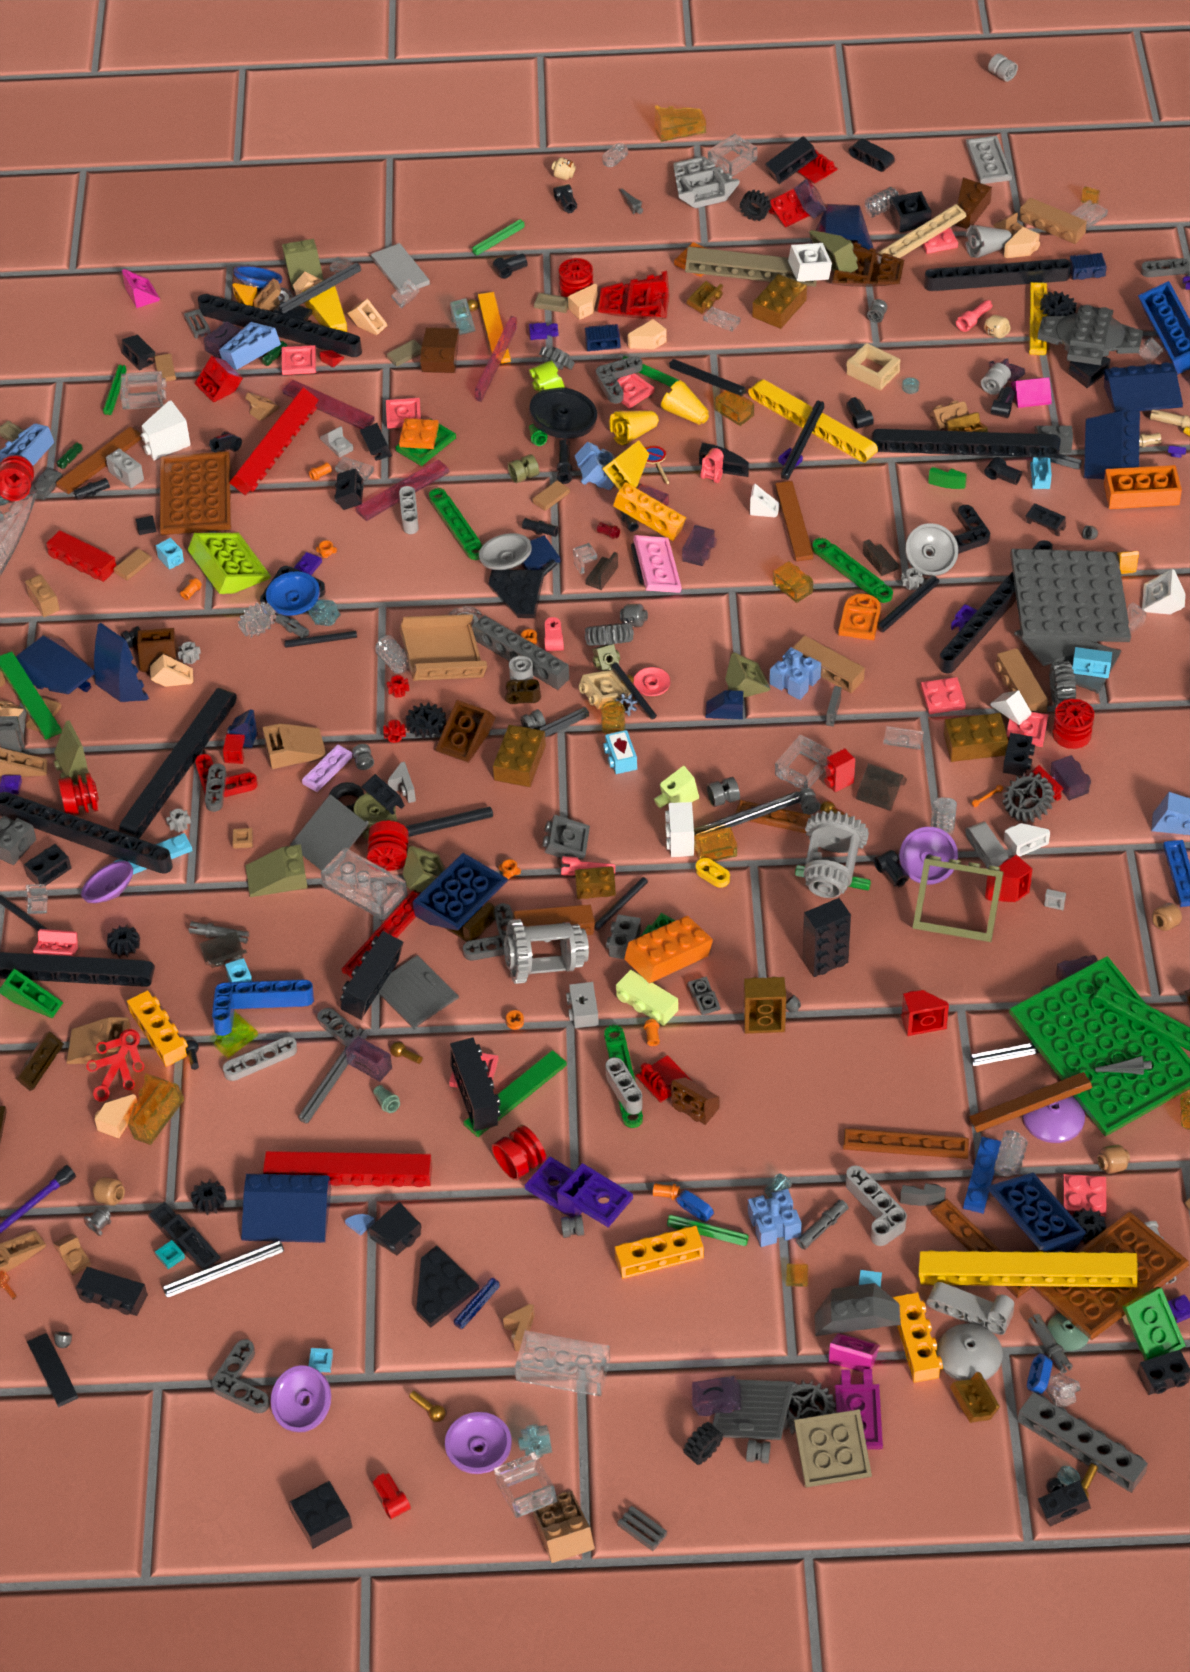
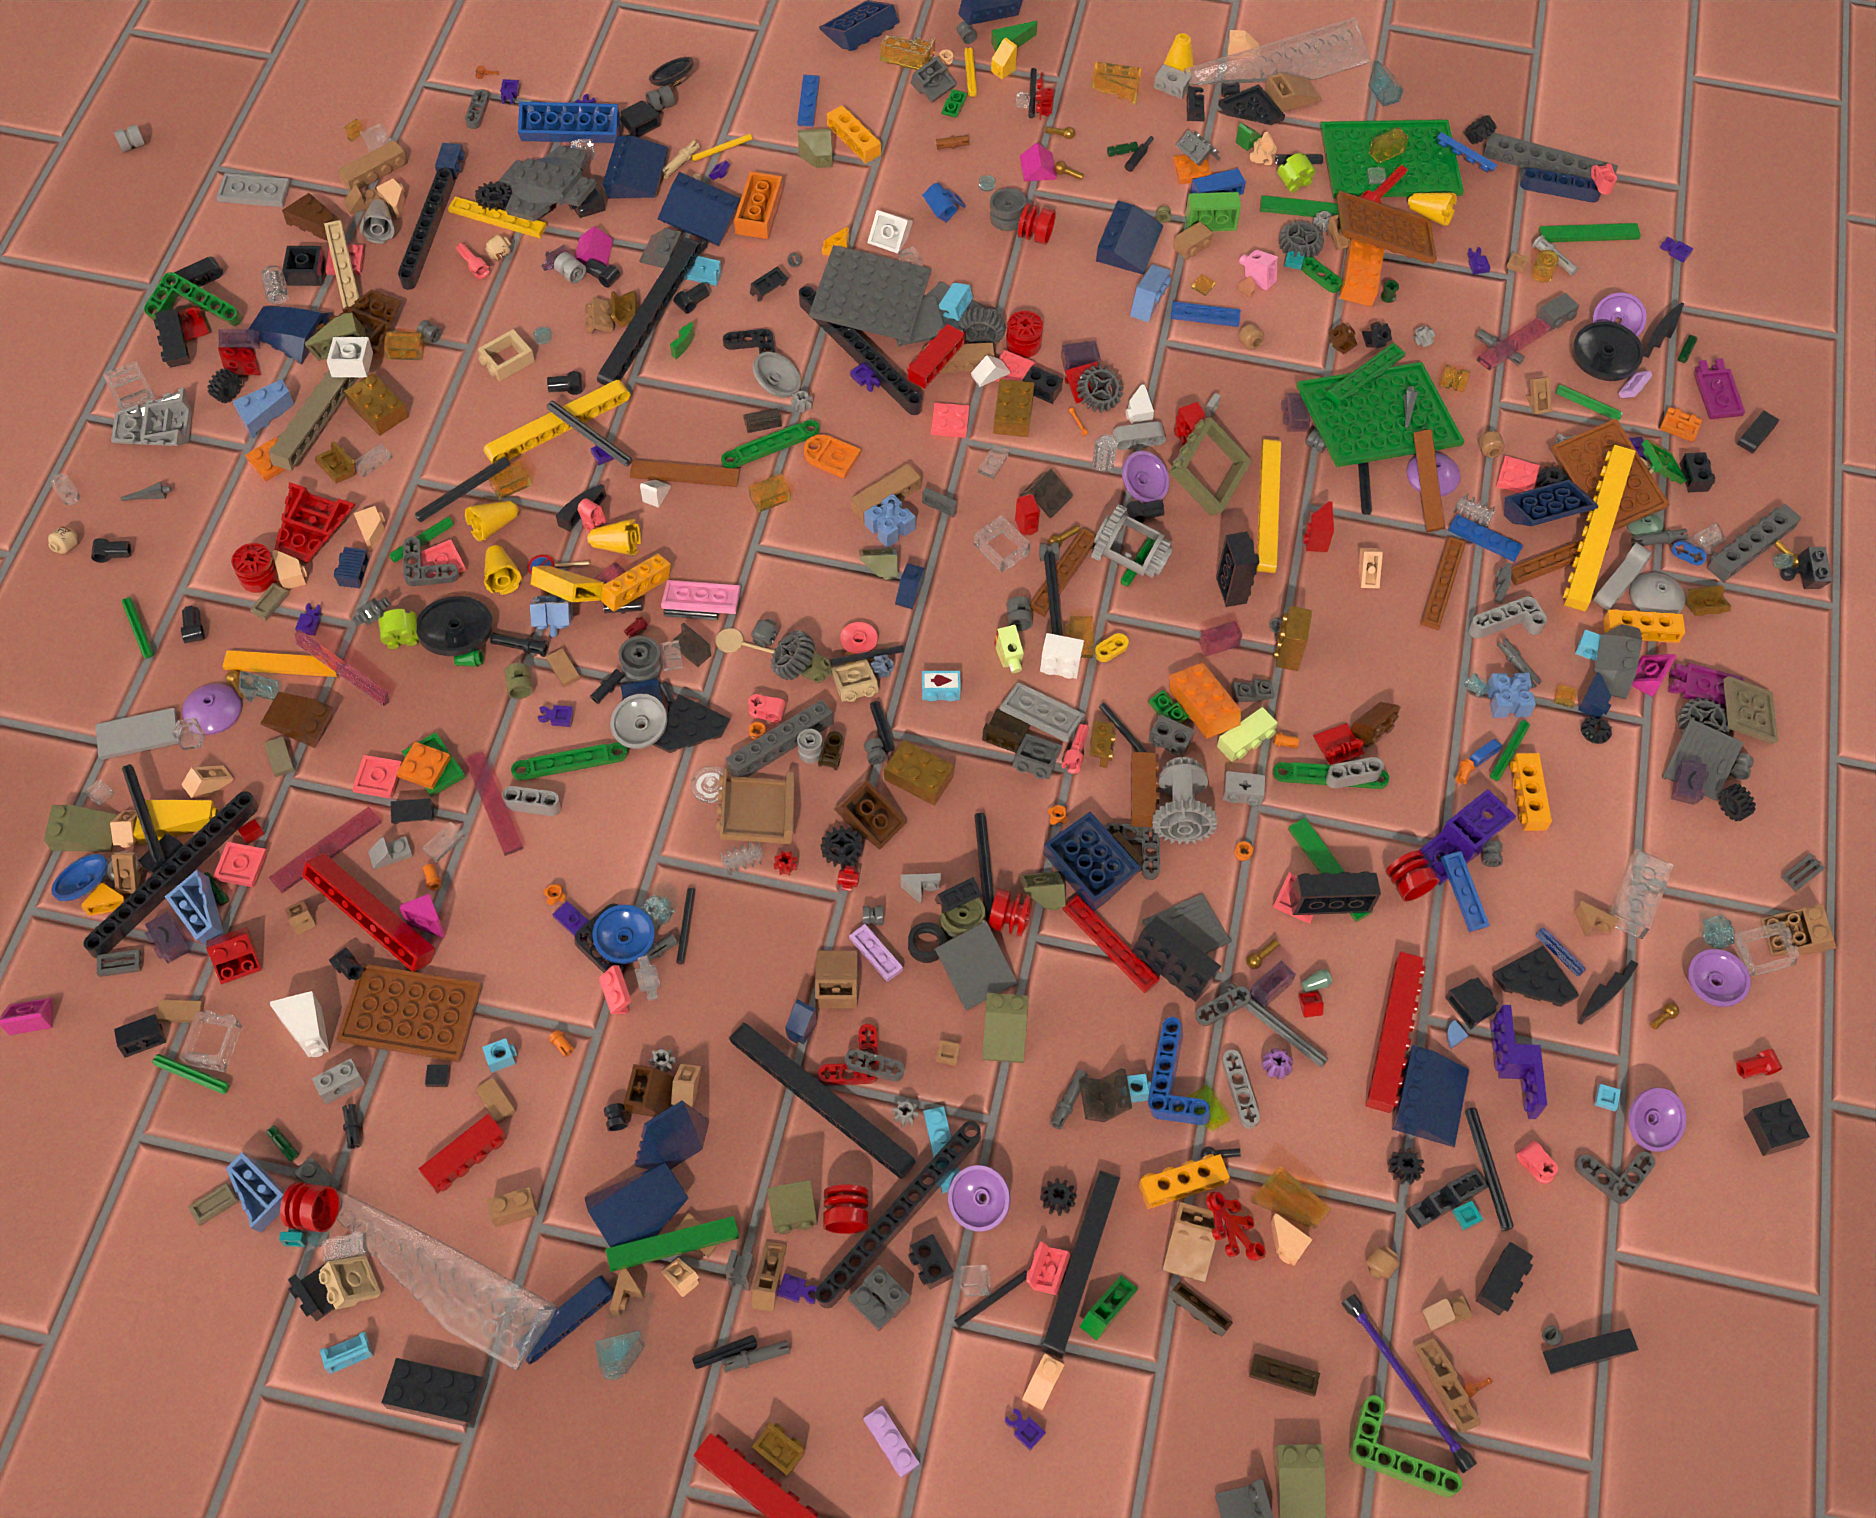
camera: 80 degrees left, 10 degrees up
dark orange tile [56,426,142,495] -> none
flat silver brick [84,1208,111,1236] -> none
lime slope [188,533,271,594] -> none
red panel [223,734,245,764] -> none
clear brick [321,847,408,921] -> none
black brick [334,468,364,510] -> none
clear yellow wheel [601,701,626,734] -> none
clear yellow wedge [655,106,706,142] -> none
clear purple brick [682,525,717,566] -> none
black axle [877,575,940,632] -> none
none -> green beam [144,272,242,326]
none -> medium lavender dish [182,683,242,735]
none -> medium blue wedge [232,379,294,439]
none -> clear yellow brick [384,332,425,360]
none -> dark pink slope [400,894,446,938]
none -> dark purple plate [538,705,574,727]
none -> yellow cone [587,519,641,556]
none -> coral bracket [599,965,632,1014]
none -> dark grey wheel [618,636,663,683]
none -> tan piece [715,628,775,653]
none -> red brick [907,324,965,389]
none -> dark brown bracket [982,709,1031,753]
none -> light grey tile [1000,682,1085,743]
none -> clear pink brick [1199,621,1243,656]
none -> yellow beam [1256,439,1281,573]
none -> medium lavender piece [1262,1048,1293,1080]
none -> red slope [1298,991,1324,1018]
none -> light nougat slope [1359,548,1383,588]
none -> blue plate [1441,851,1490,932]
none -> dark purple bracket [1490,1005,1547,1119]
none -> coral piece [1516,1141,1558,1184]
none -> dark blue slope [1578,673,1612,718]
none -> black slope [1578,960,1638,1025]
none -> black gear [1581,716,1612,744]

